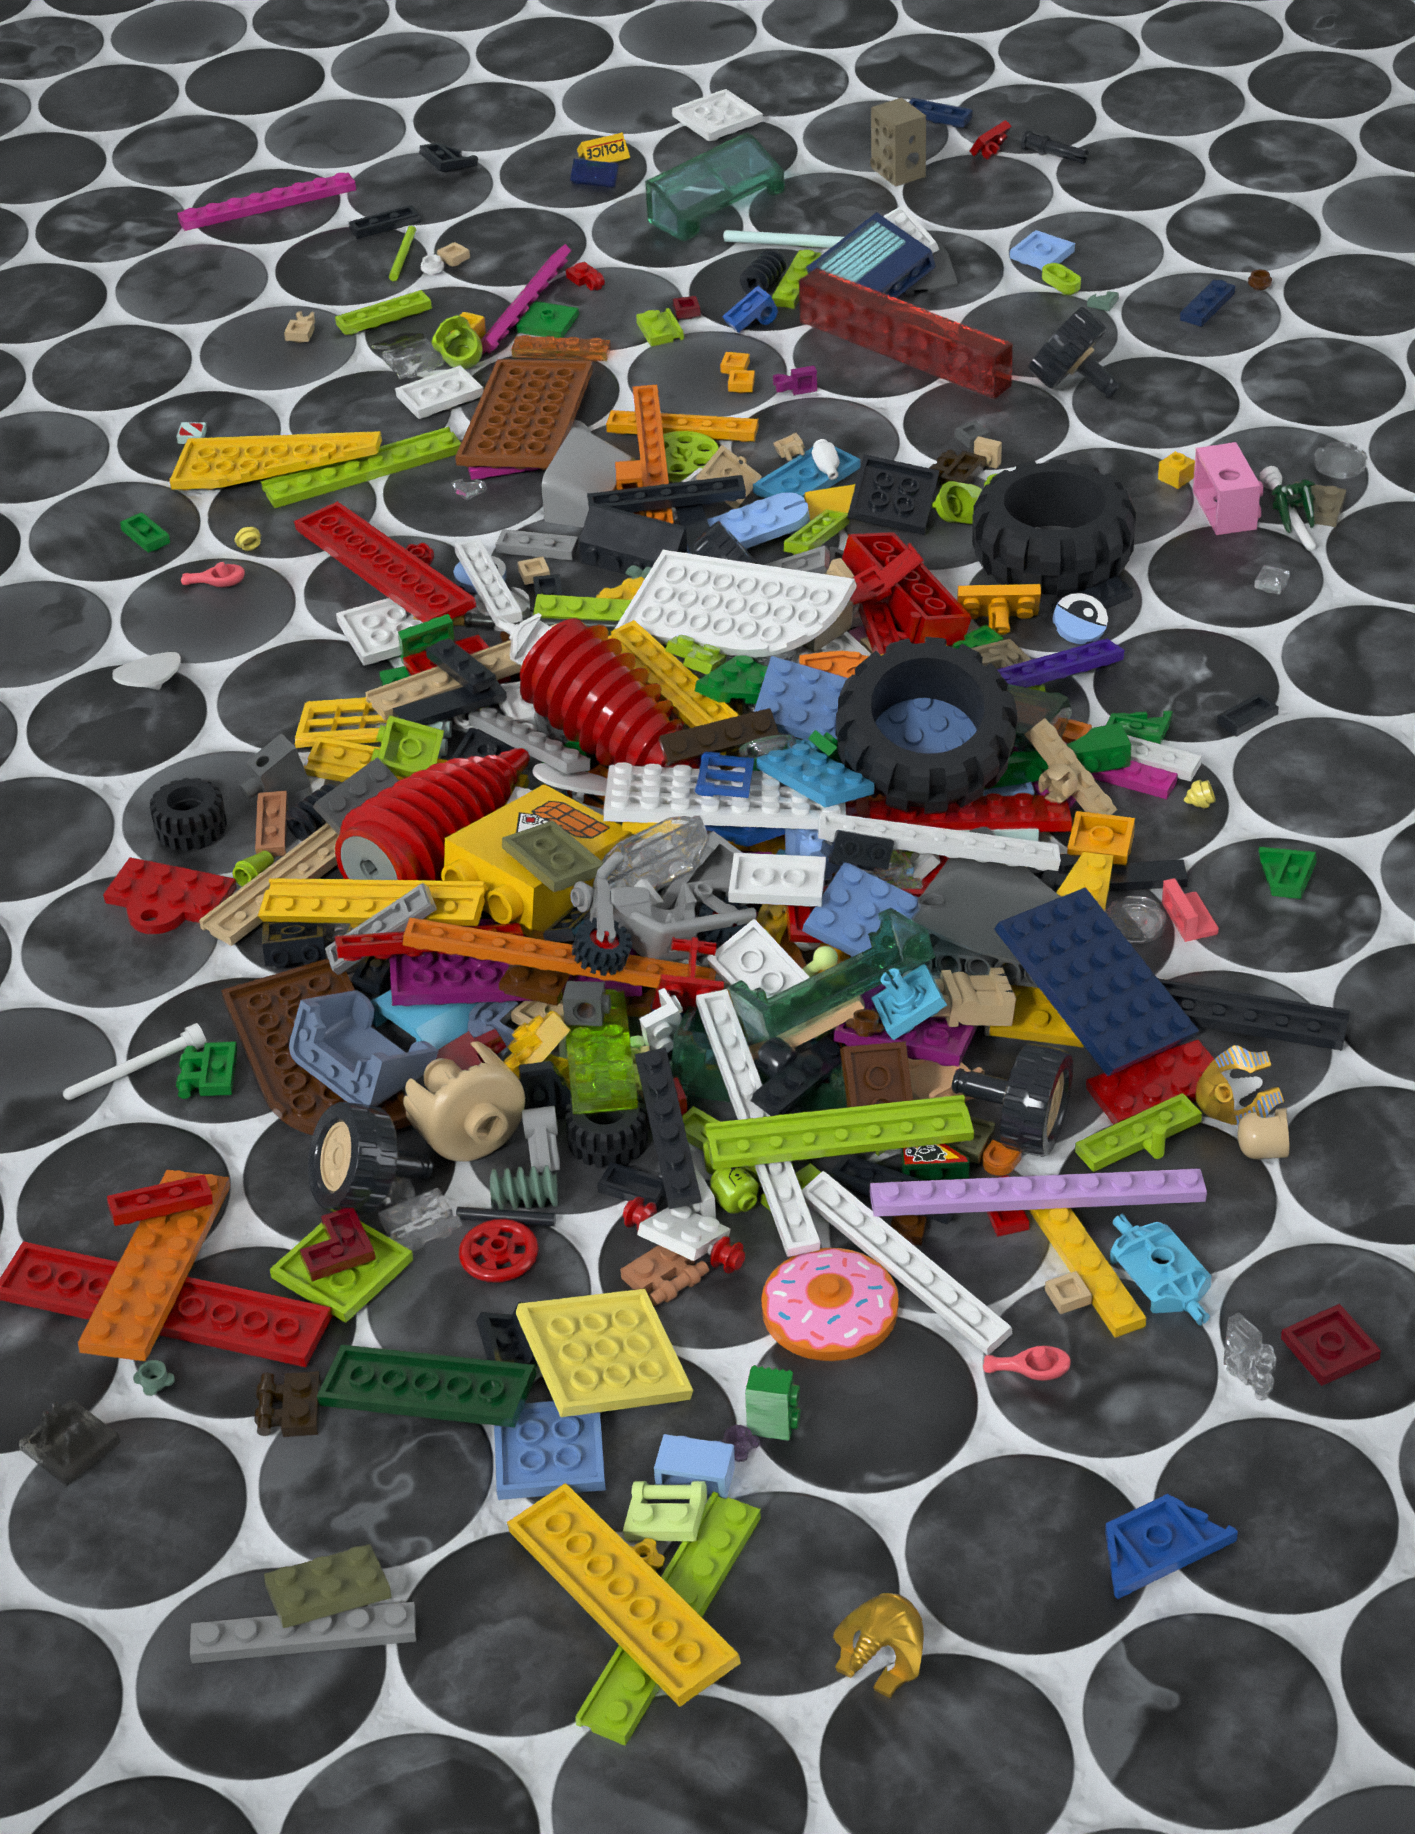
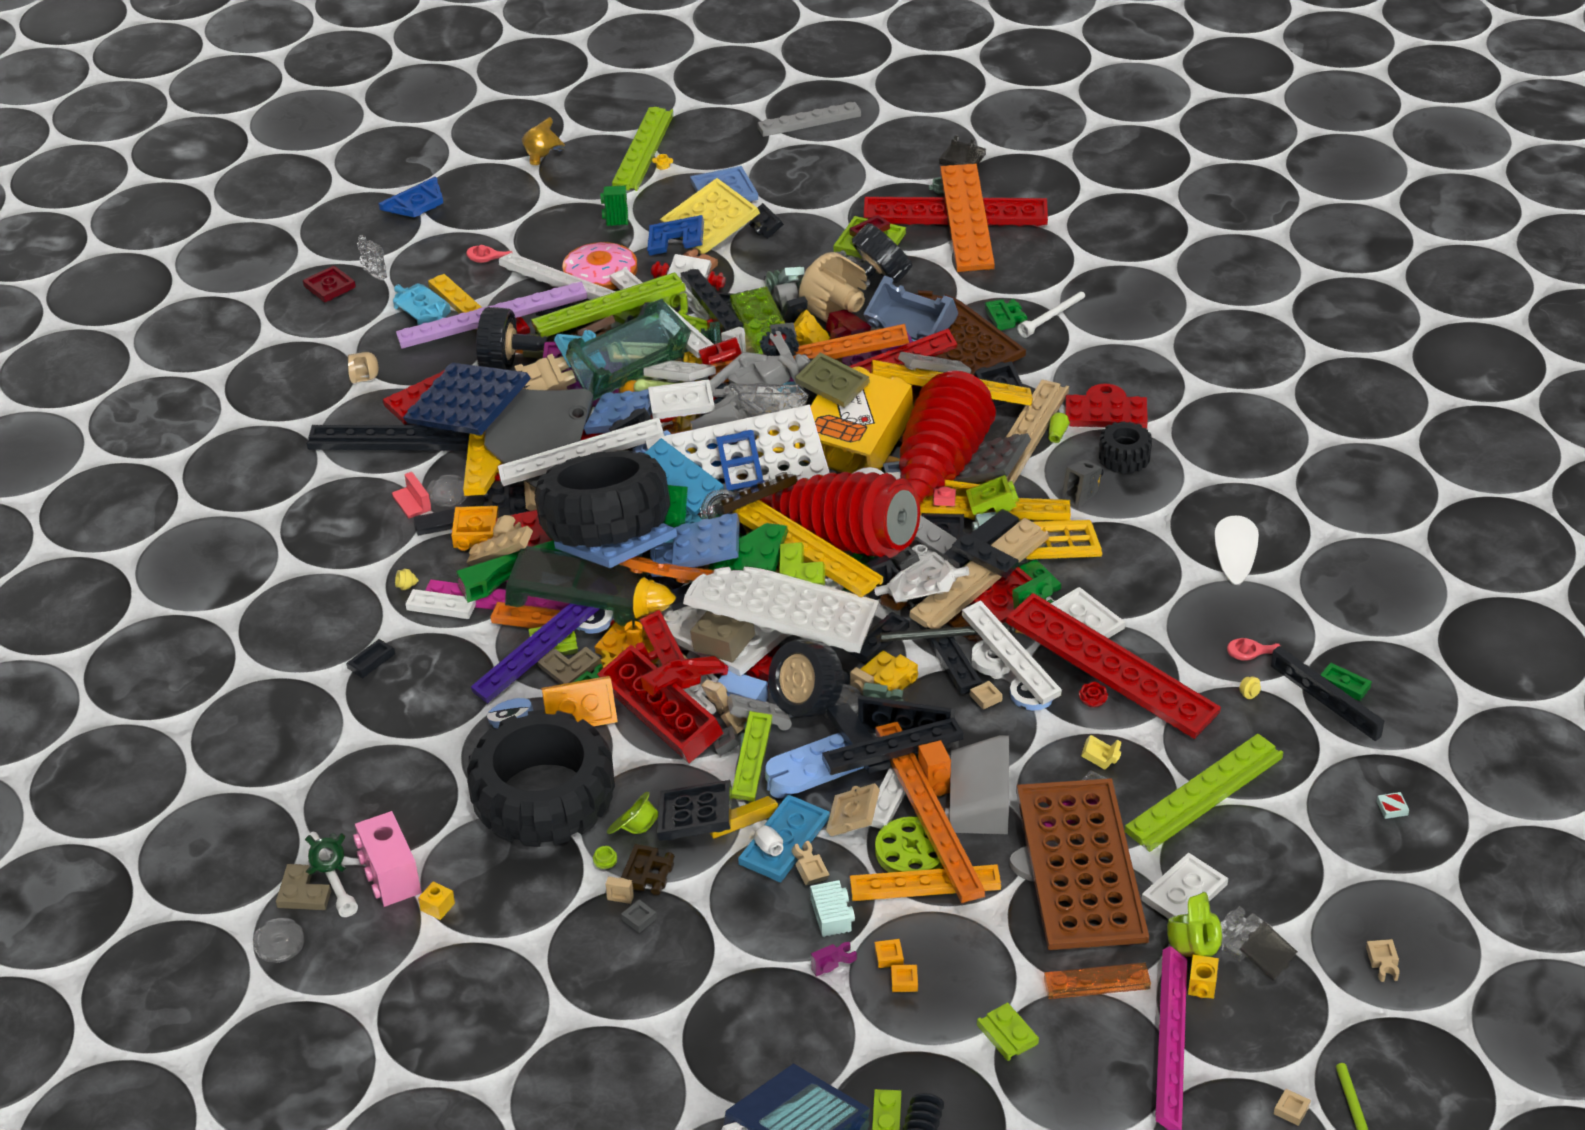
camera: 165 degrees right, 0 degrees up
red plate [106,1174,213,1226] -> none
yellow wing [169,431,382,490] -> none
dark brown plate [254,1371,321,1437] -> none
nougat plate [255,791,288,857] -> none
olive plate [264,1544,391,1629] -> none
black piece [286,783,337,841] -> none
dark green plate [317,1345,537,1428] -> none
lime plate [335,290,432,336] -> none
white plate [421,255,444,275] -> none
red plate [459,1219,539,1283] -> none
light grey plate [495,529,579,561] -> none
yellow plate [507,1483,741,1707] -> none
green plate [517,301,579,340] -> none
lime plate [533,594,632,621] -> none
red plate [565,262,605,291] -> none
yellowish green plate [623,1481,707,1541] -> none
light blue brick [654,1434,735,1499] -> none
dark red plate [673,296,701,319] -> none
clear purple plate [719,1425,760,1462] -> none
blue plate [722,286,778,333] -> none
clear red brick [799,268,1013,399] -> none
black wheel [1028,307,1121,398] -> none
tan plate [1045,1271,1092,1314] -> none
lime plate [1075,1093,1202,1172] -> none
green wing [1106,711,1173,744] -> none
pearl gold piece [1196,1045,1284,1126] -> none
clear plate [1254,565,1290,595] -> none
green wing [1258,847,1317,899] -> none
none -> blue plate [647,215,704,256]
none -> light aqua plate [778,267,804,284]
none -> light aqua brick [810,880,855,938]
none -> light yellow bracket [1081,735,1121,770]
none -> black plate [1271,646,1385,741]

